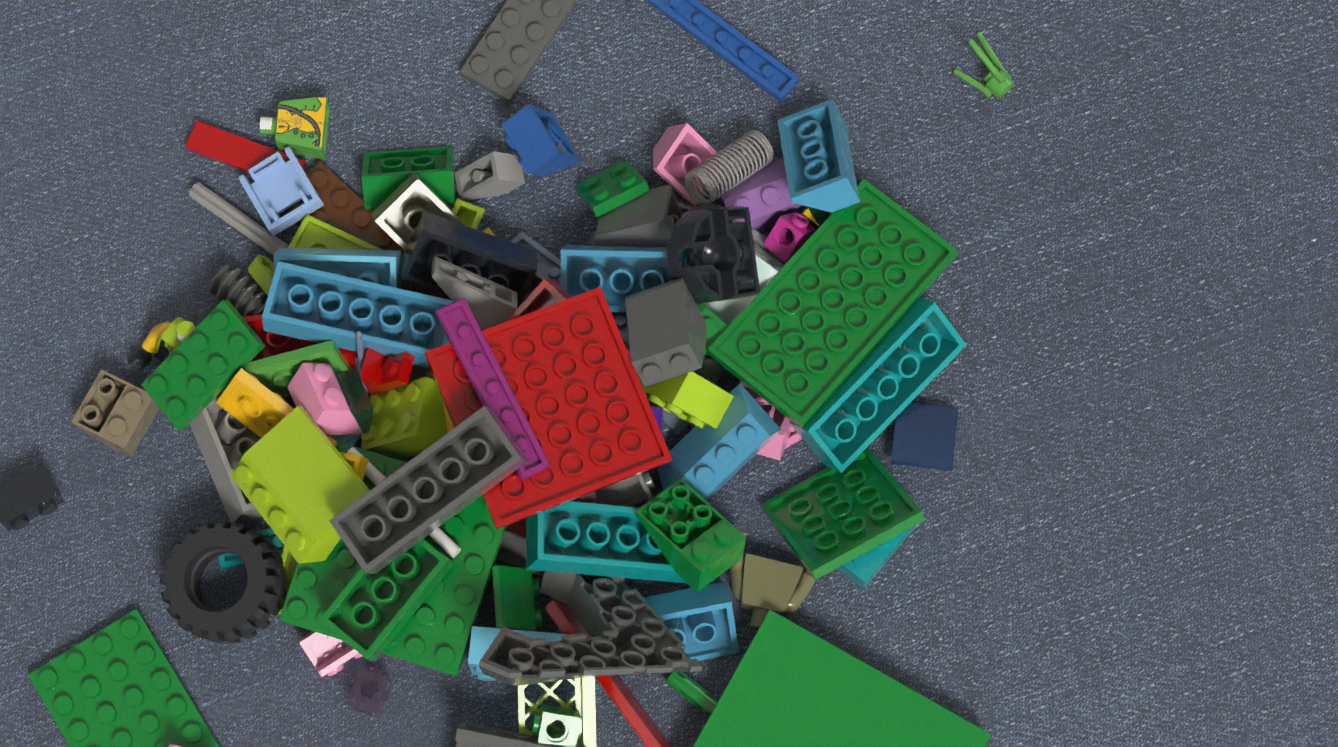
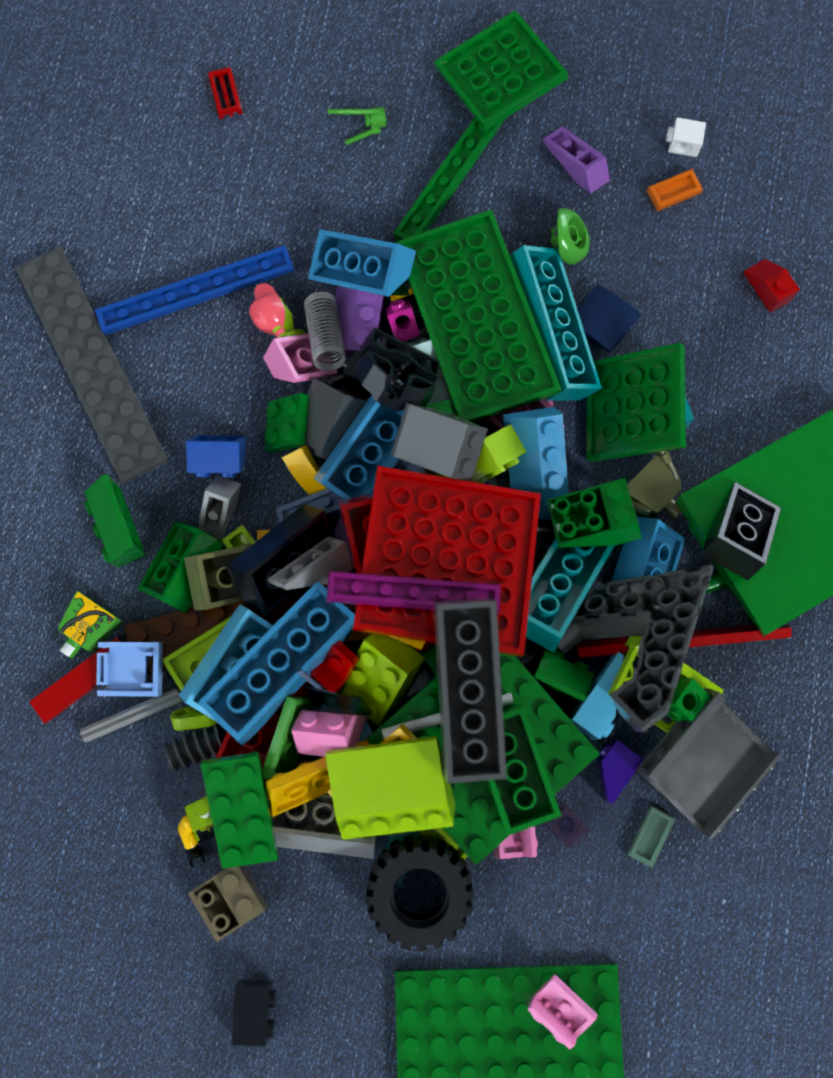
camera: 60 degrees left, 5 degrees up
none -> green slope [84,474,146,568]
none -> coral hair [249,284,306,338]
none -> yellow slope [282,445,327,495]
none -> green plate [393,117,506,240]
none -> green plate [434,10,568,131]
none -> medium lavender slope [543,126,610,194]
none -> bright green hat [550,208,590,265]
none -> dark purple slope [598,740,644,804]
none -> orange tile [647,169,703,212]
none -> white brick [666,118,706,157]
none -> black slope [701,482,781,580]
none -> red slope [743,259,800,313]

